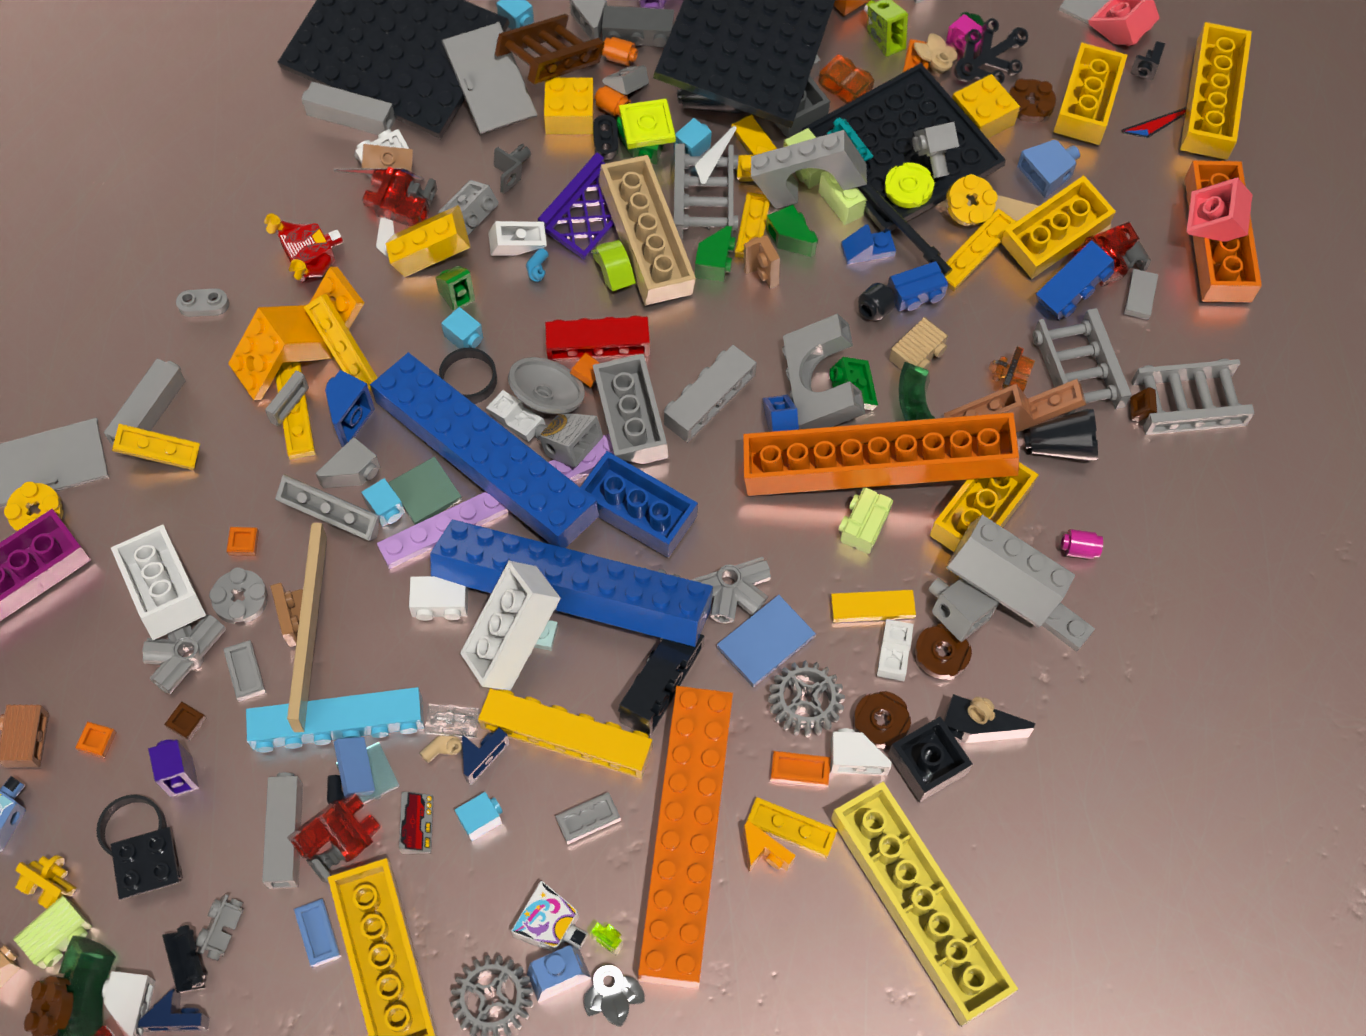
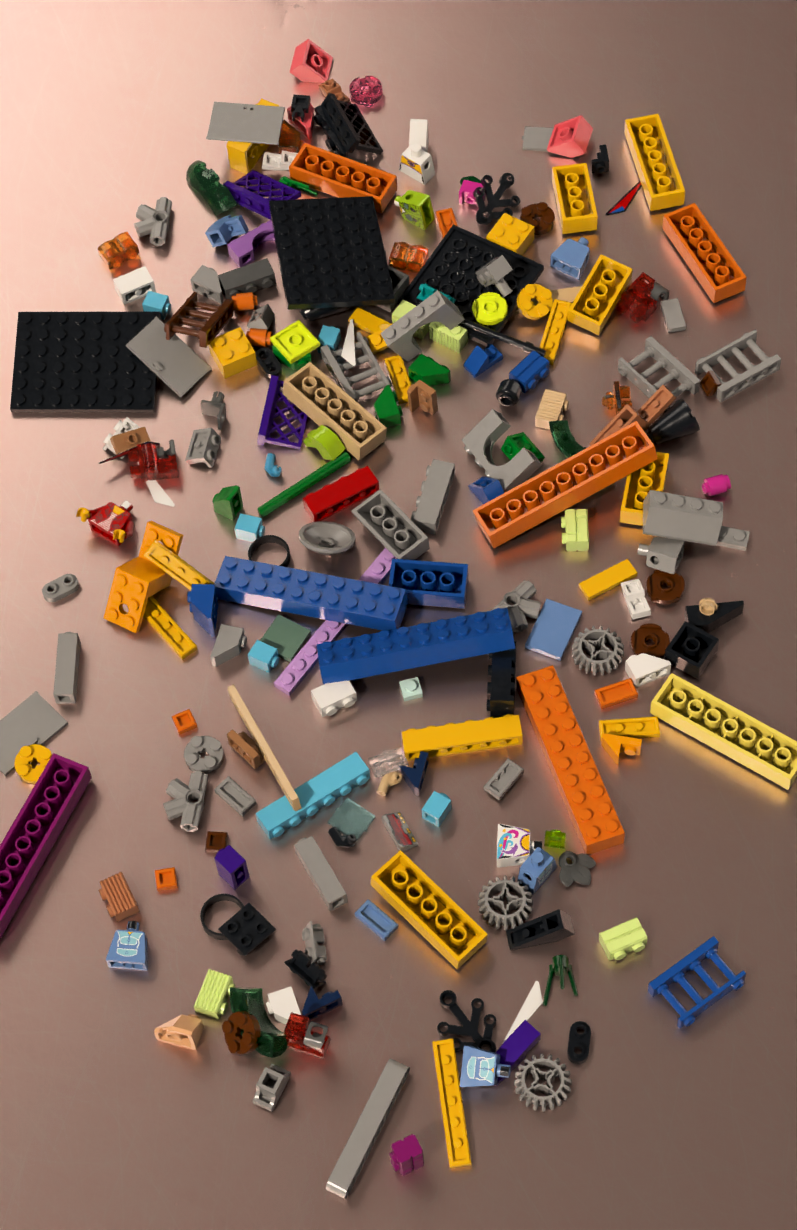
camera: 20 degrees left, 5 degrees down
yellow hips [15,855,77,909] -> none
white brick [111,524,206,640] -> none
yellow tile [112,424,200,470] -> none
light grey tile [265,370,309,426] -> none
light grey slope [275,474,379,541] -> none
clear red hips [287,794,381,882] -> none
light grey brick [302,82,395,135] -> none
medium blue tile [334,737,375,797] -> none
yellow slope [386,205,471,277] -> none
white brick [460,561,561,691] -> none
white slope [486,390,545,442] -> none
white slope [488,221,547,256] -> none
light grey torso [535,413,603,467] -> none
orange tile [570,353,600,387] -> none
tan plate [914,33,957,74] -> none
blue brick [1036,240,1115,321] -> none
coral slope [1186,177,1252,242] -> none
none -> green axle [257,452,351,517]

